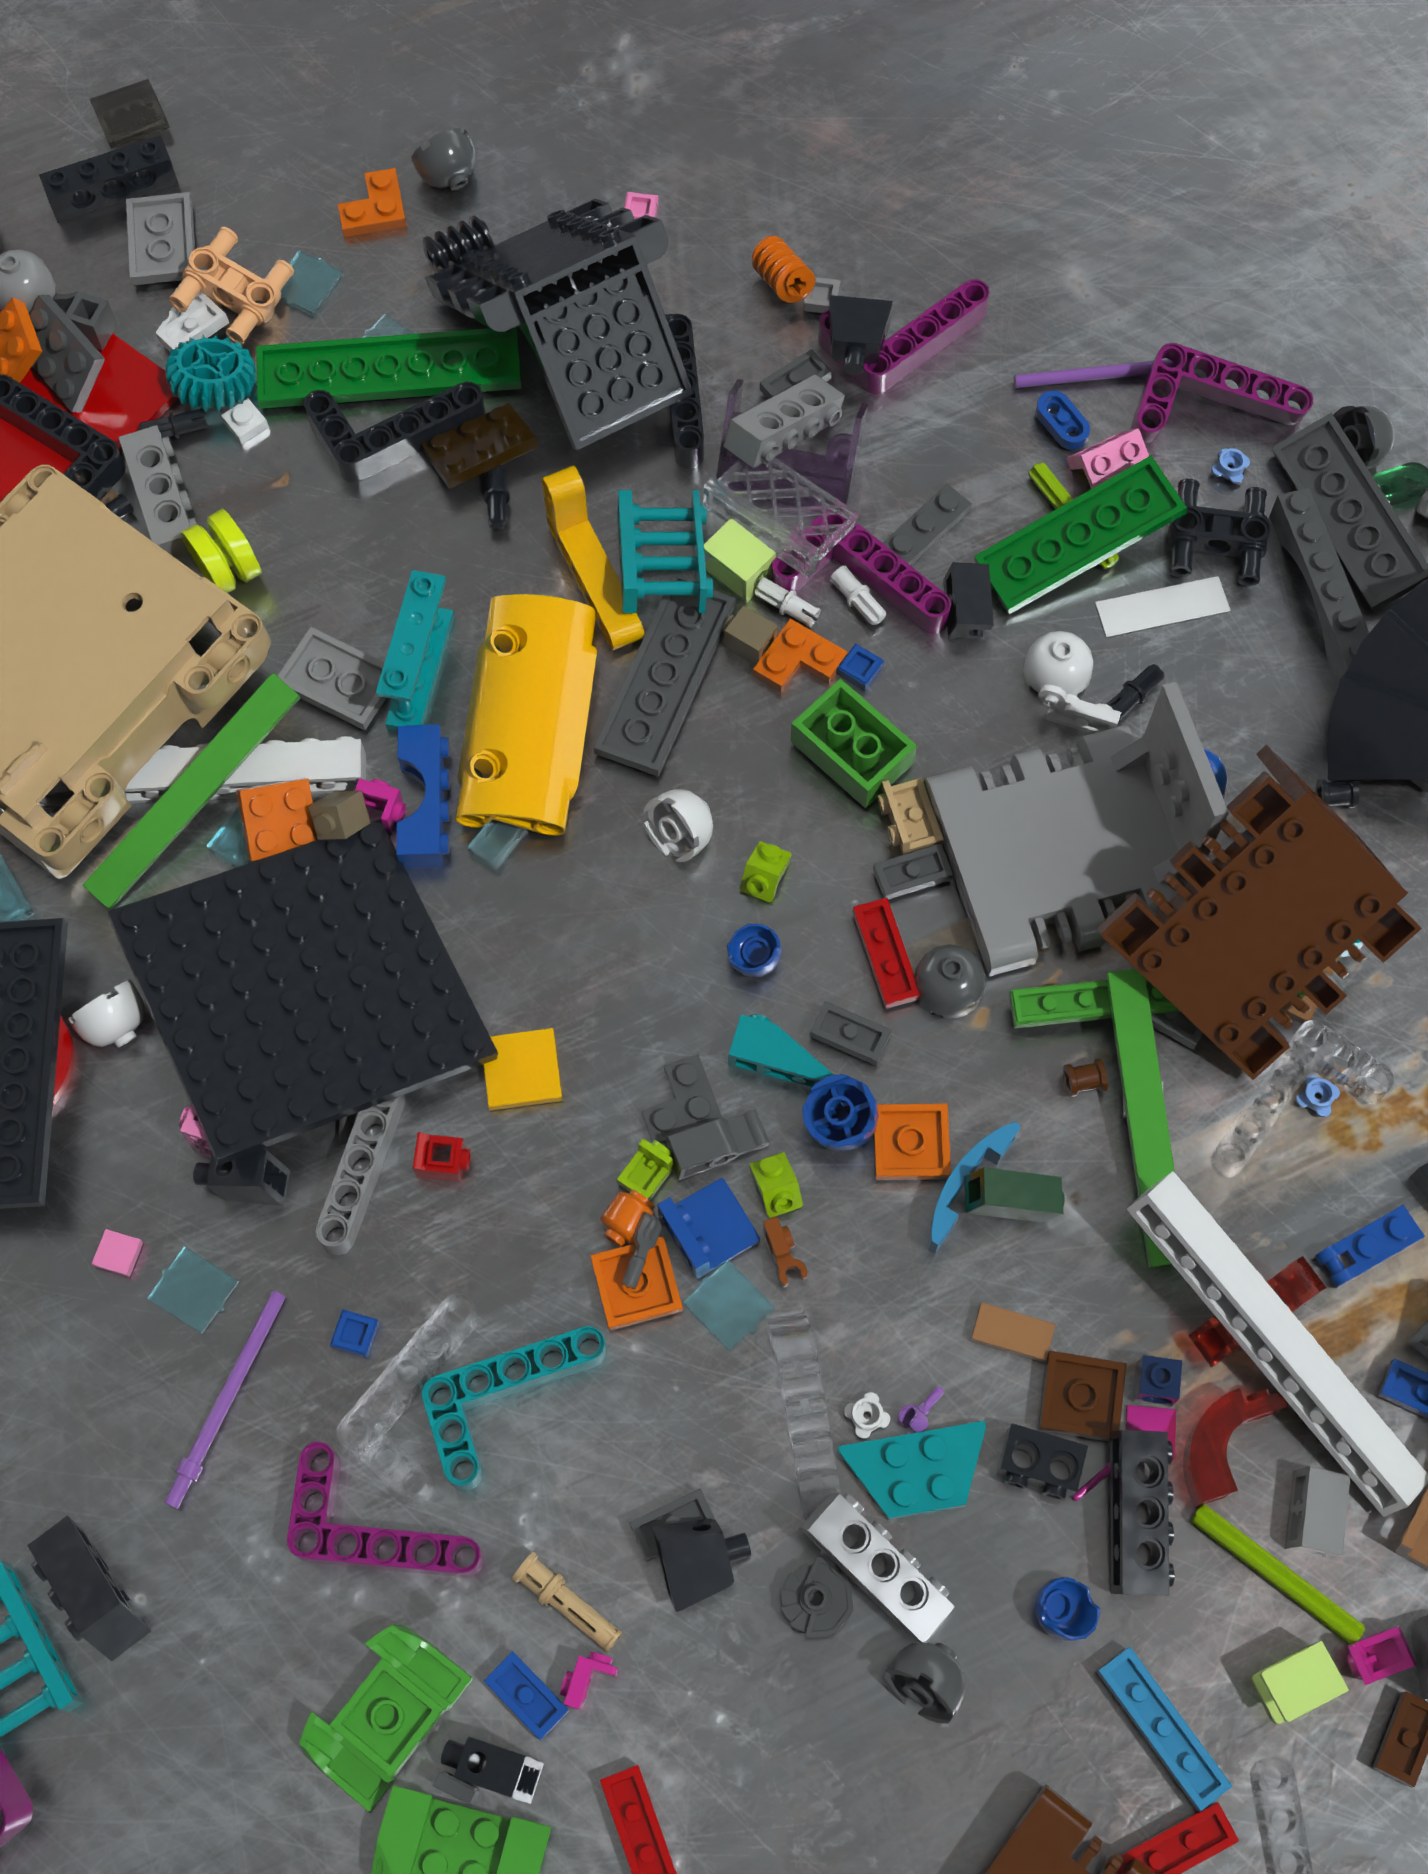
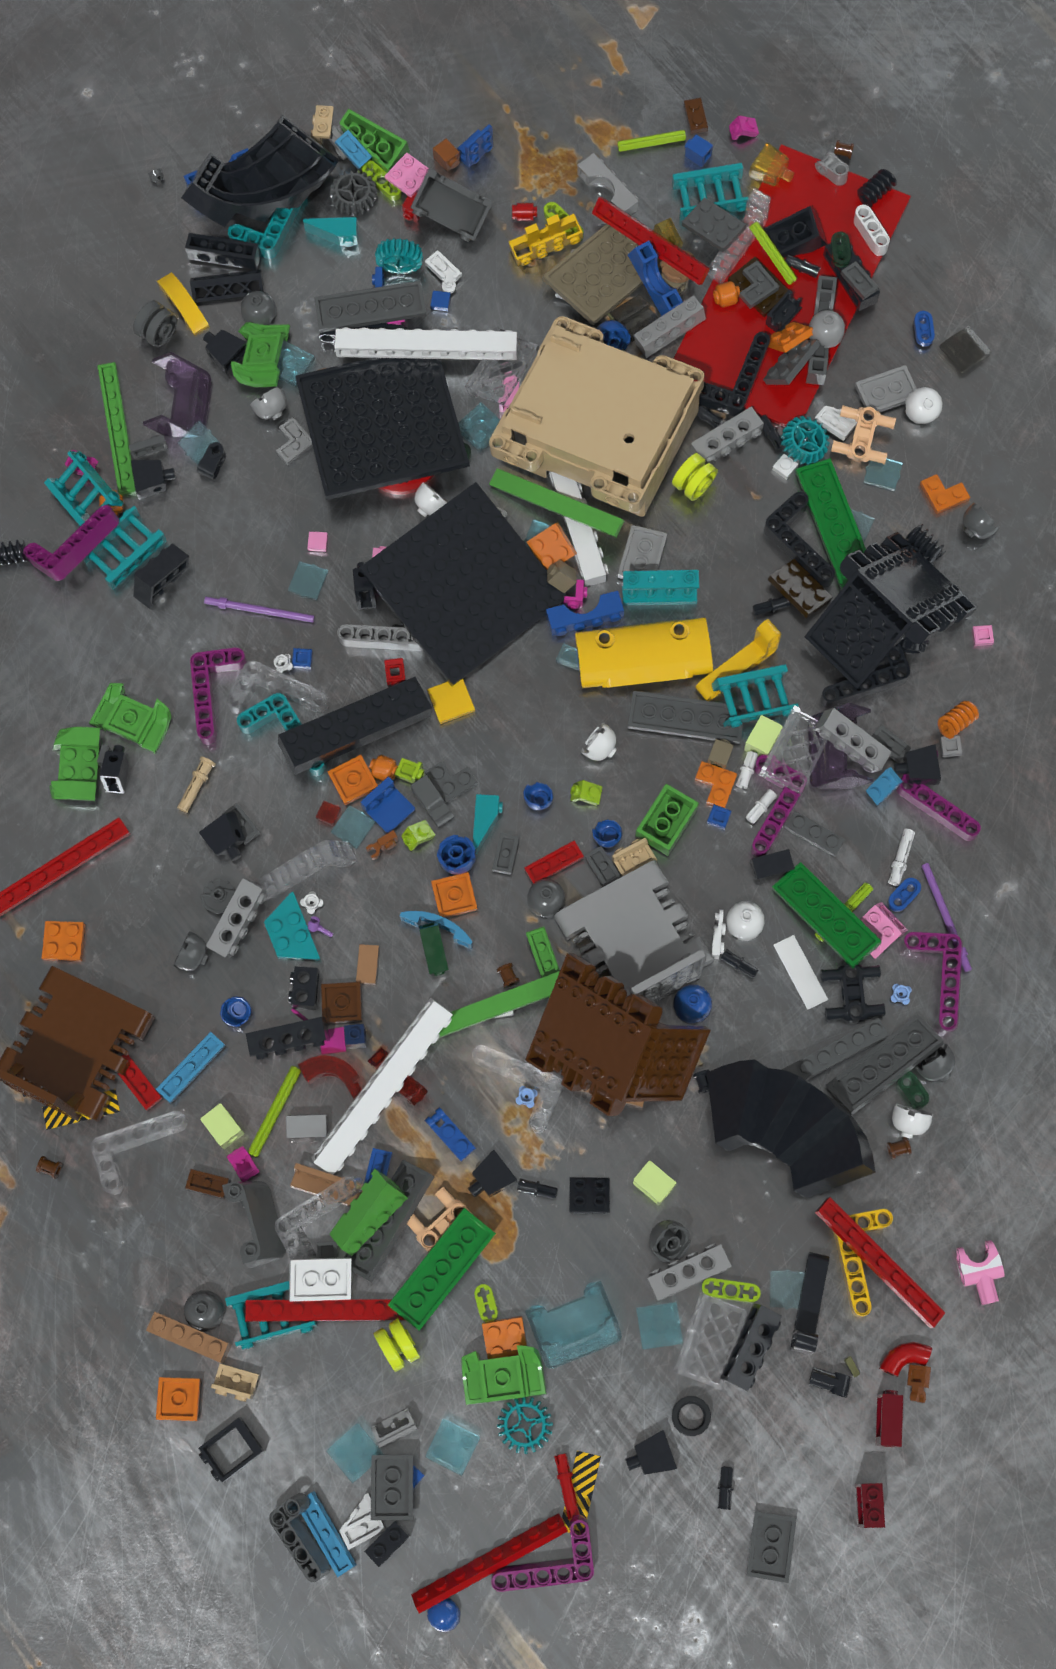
camera: 80 degrees right, 5 degrees up
black brick [39,135,178,223] -> none
blue plate [484,1651,570,1741] -> none
dark pink bracket [560,1651,619,1711] -> none
dark grey piece [621,1212,665,1289] -> none
none -> white plate [273,654,293,674]
none -> black brick [278,676,432,775]
none -> clear red plate [316,801,341,827]
none -> blue hair [592,819,623,848]
none -> dark azure plate [866,767,903,805]
none -> white pin [888,829,915,886]
none -> white cylinder [905,387,943,424]
none -> blue plate [914,311,935,347]

